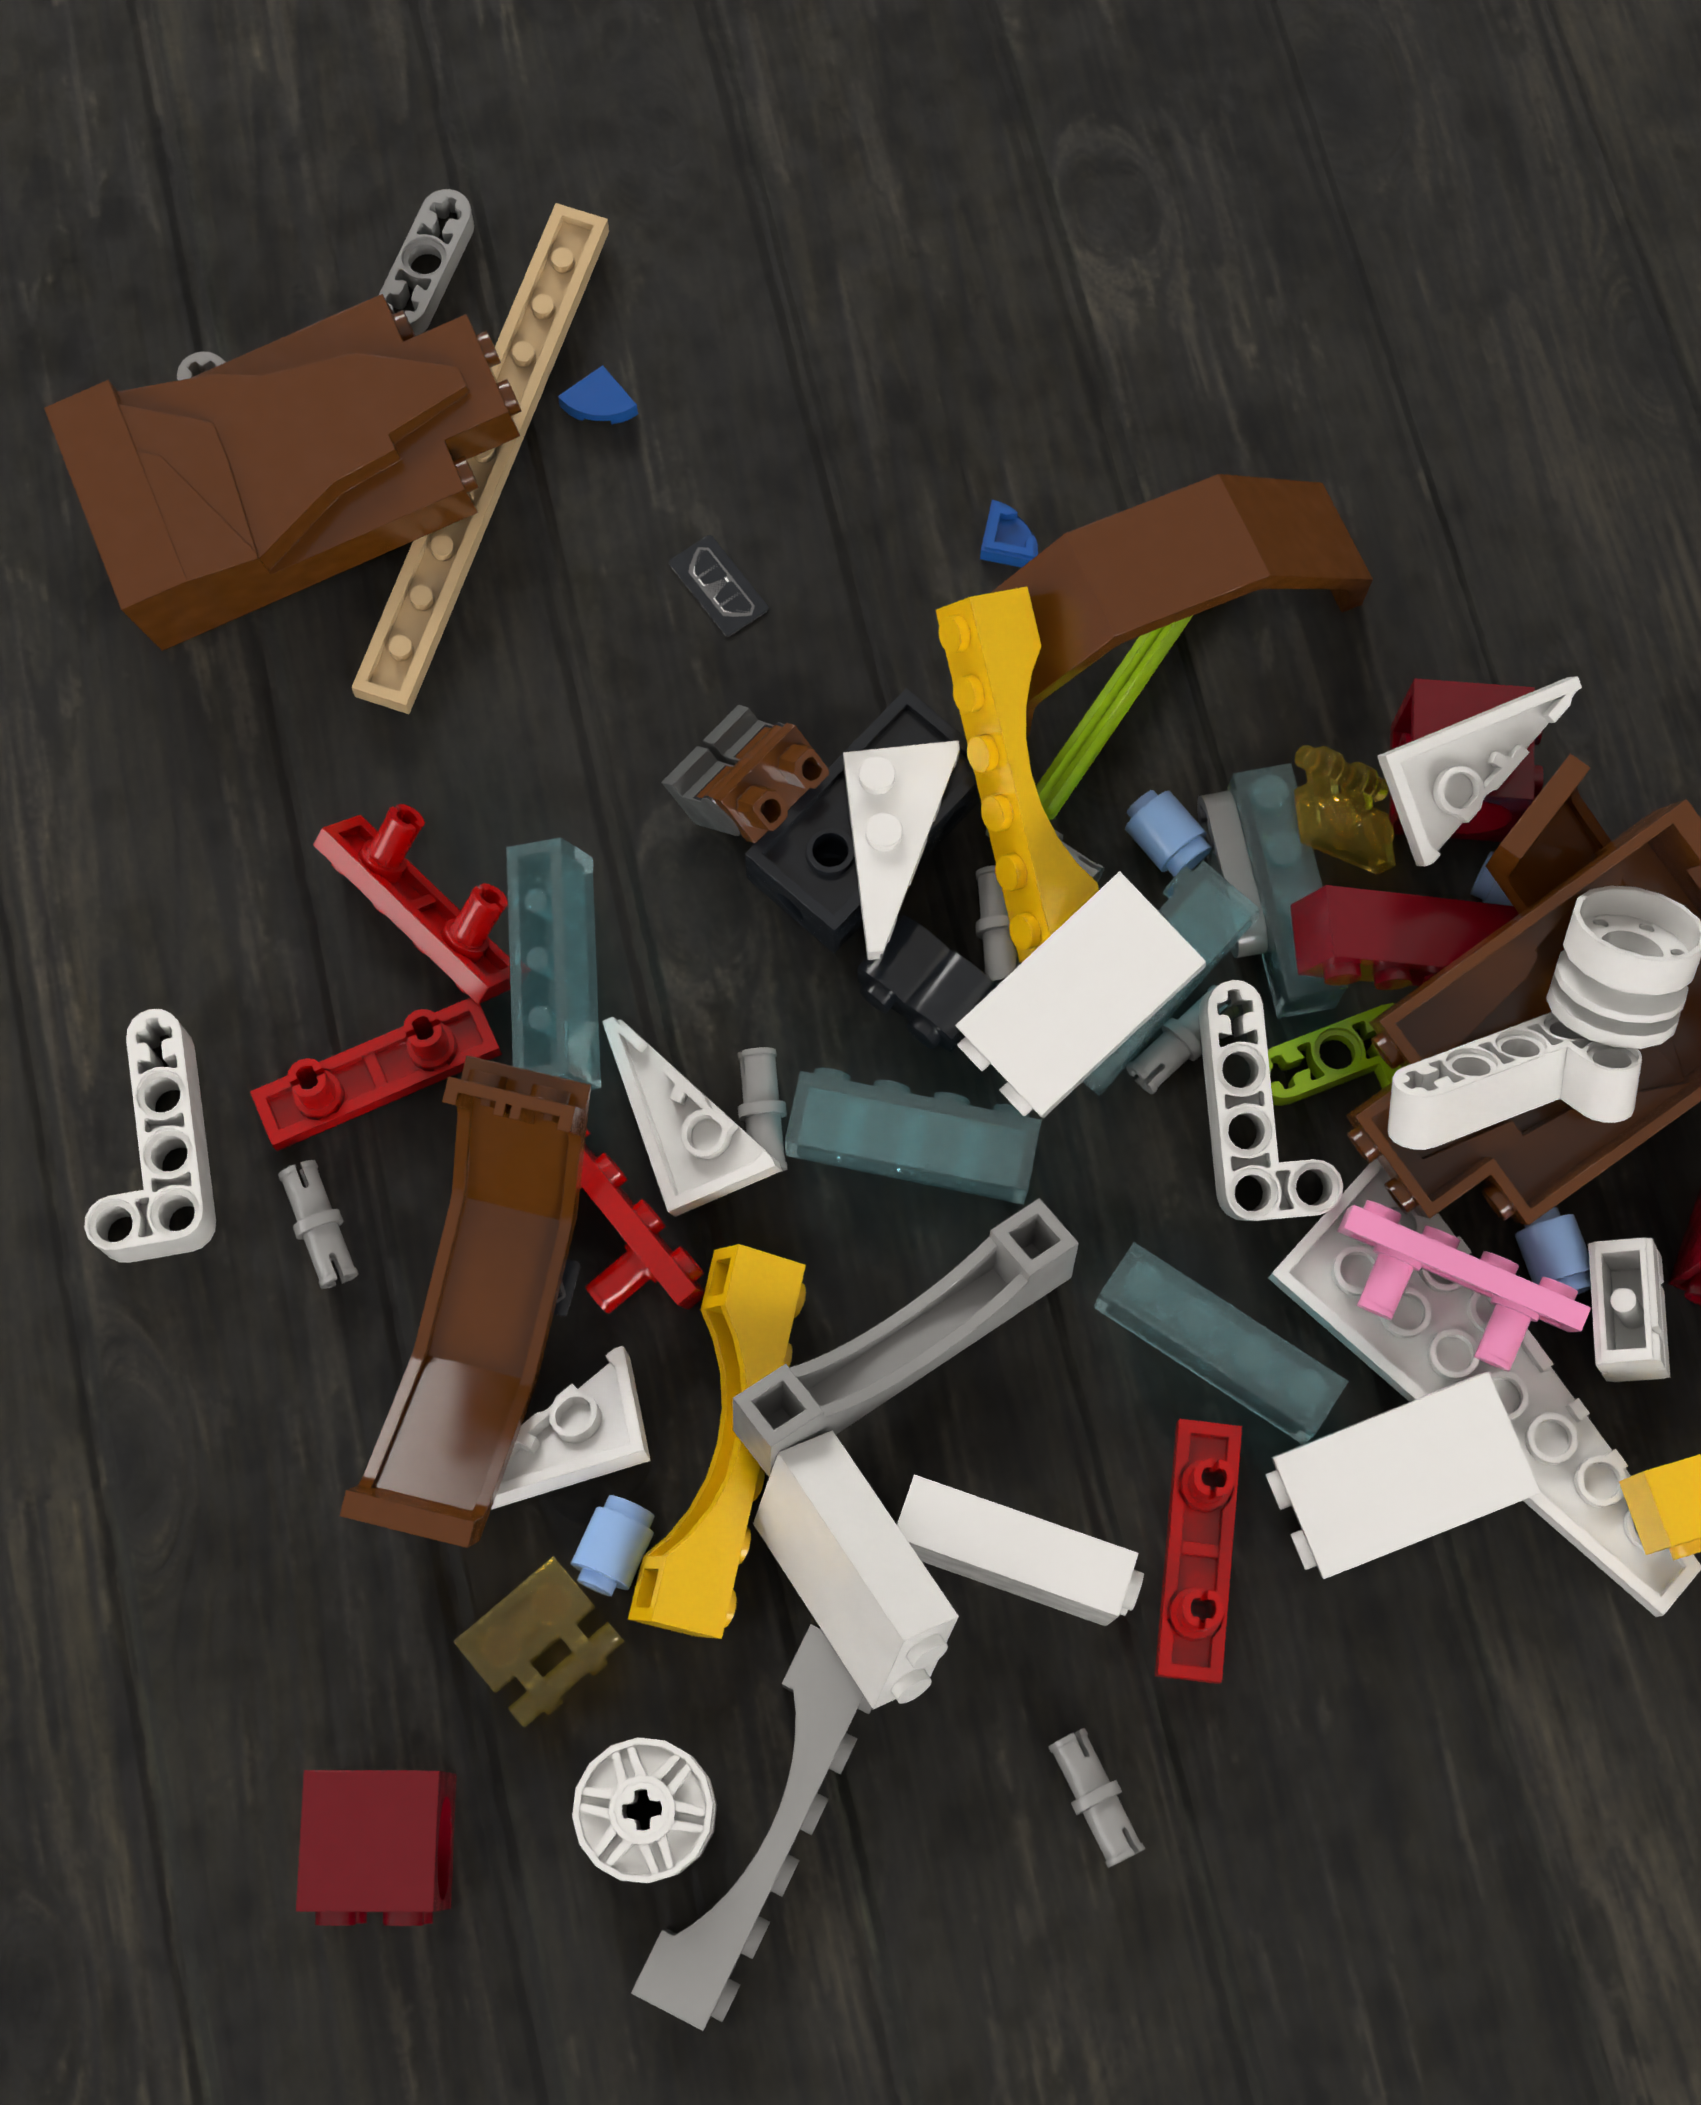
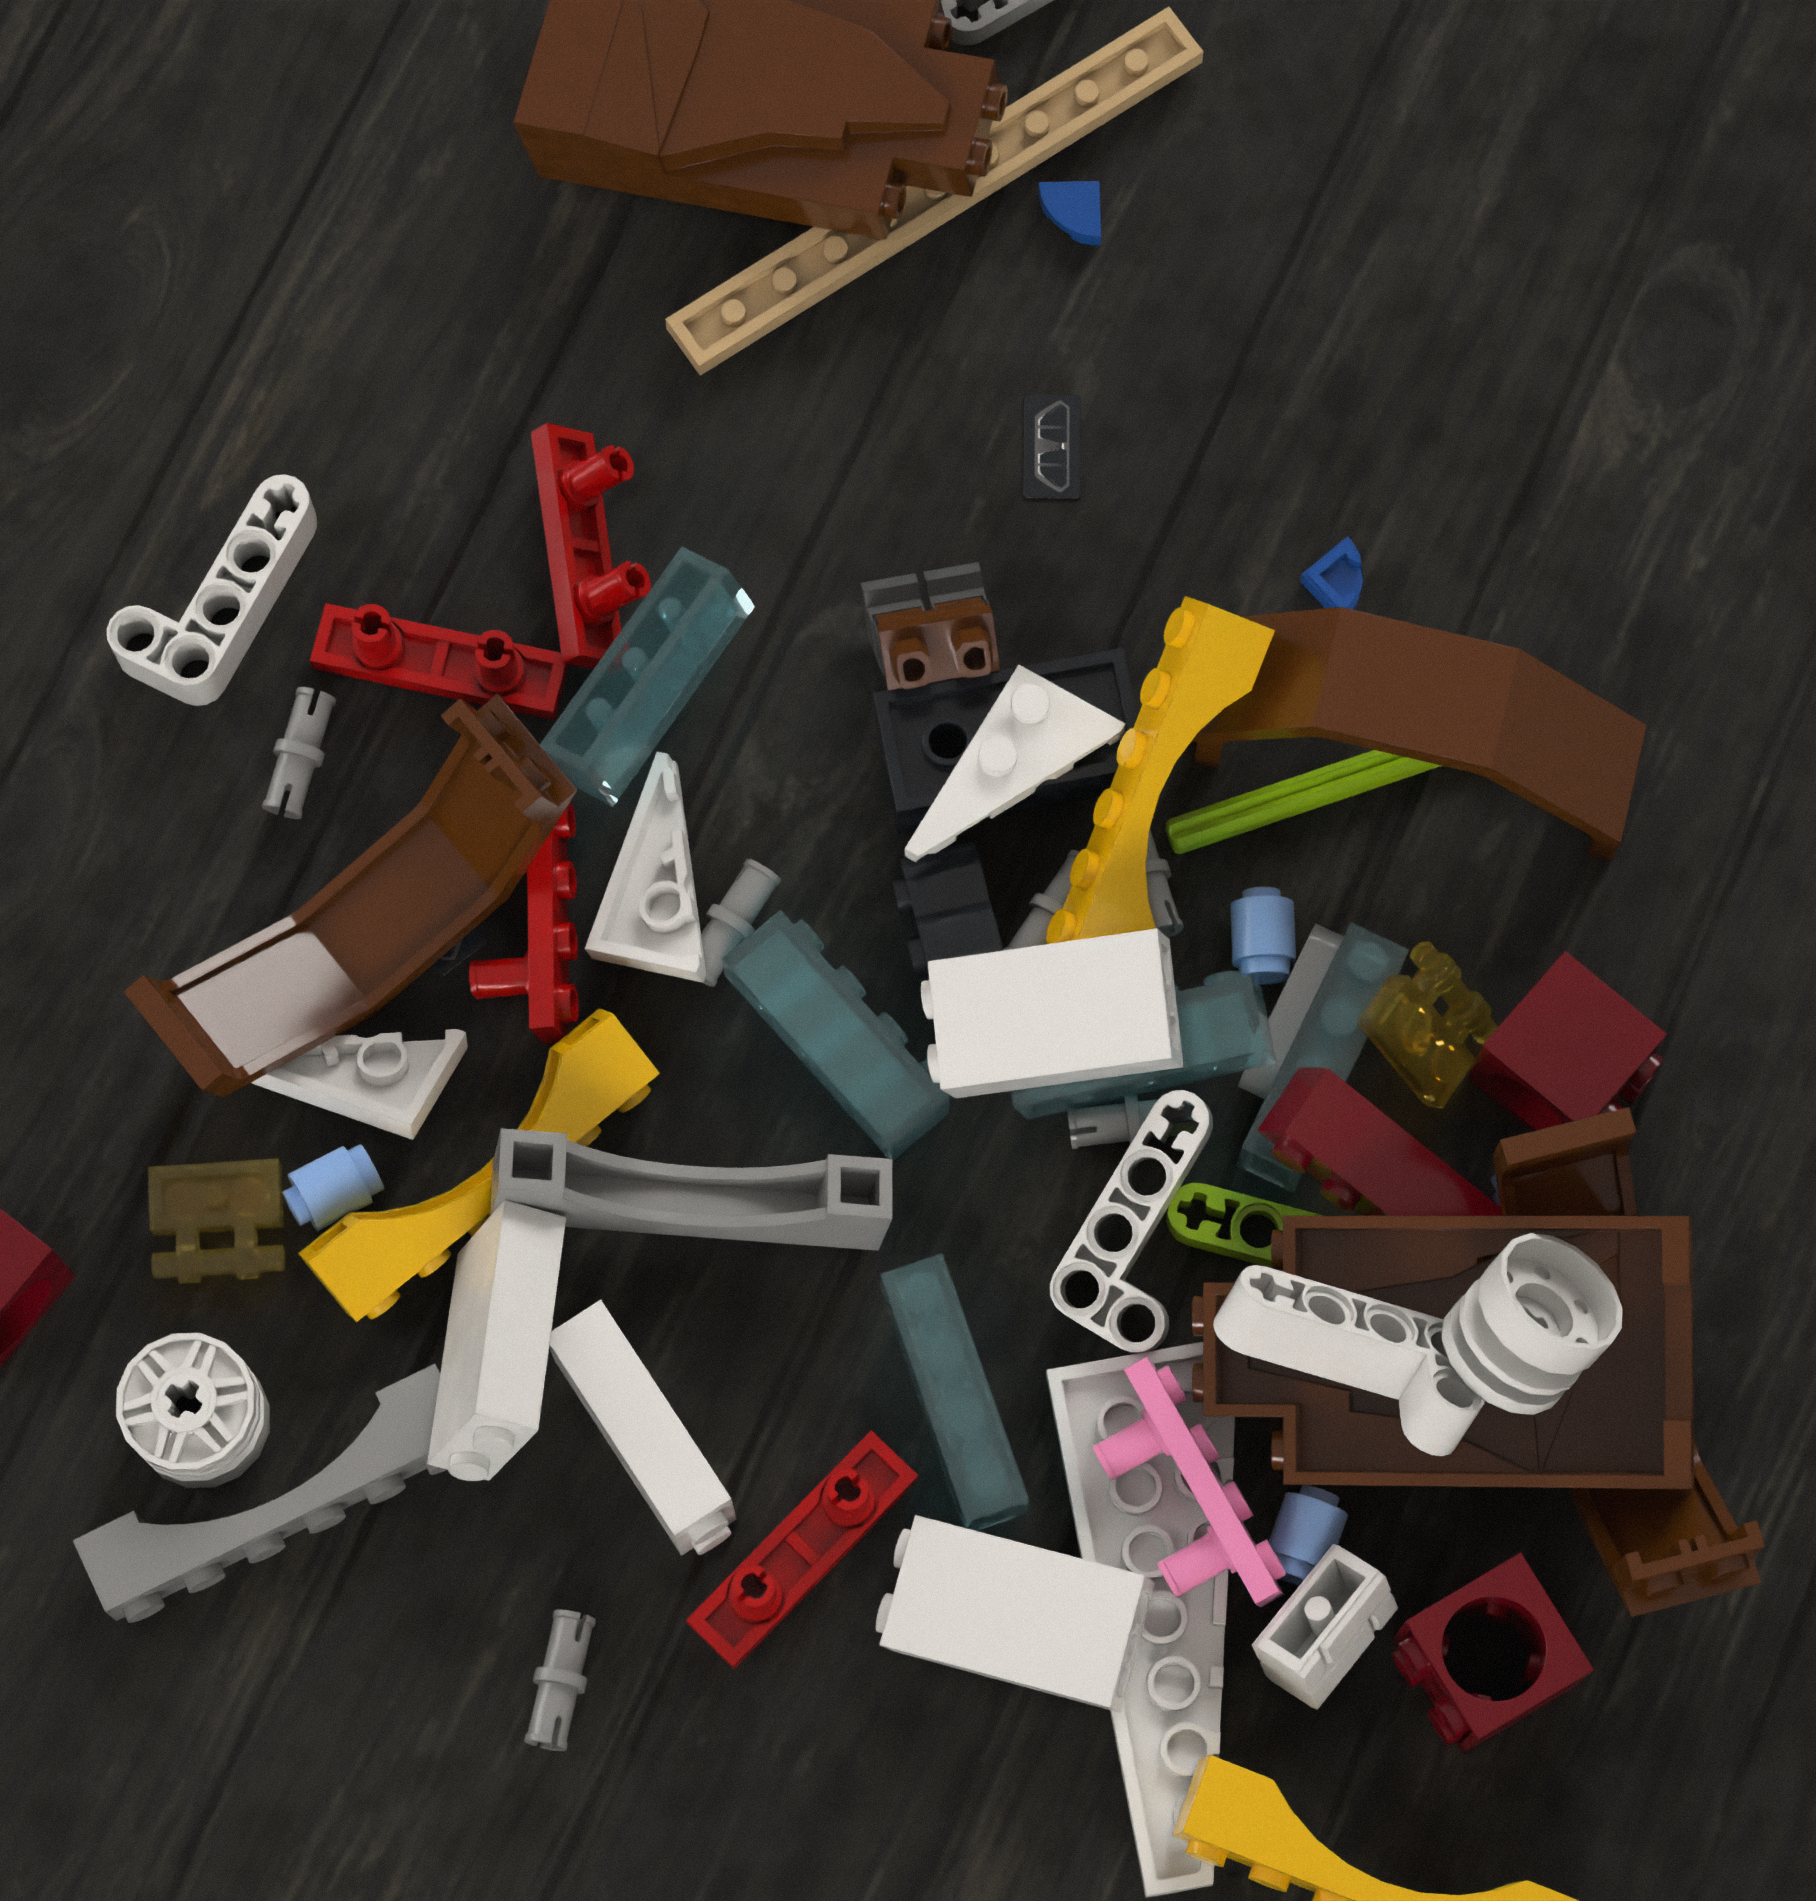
camera: 40 degrees right, 0 degrees up
white wing [1377,676,1582,866] -> none

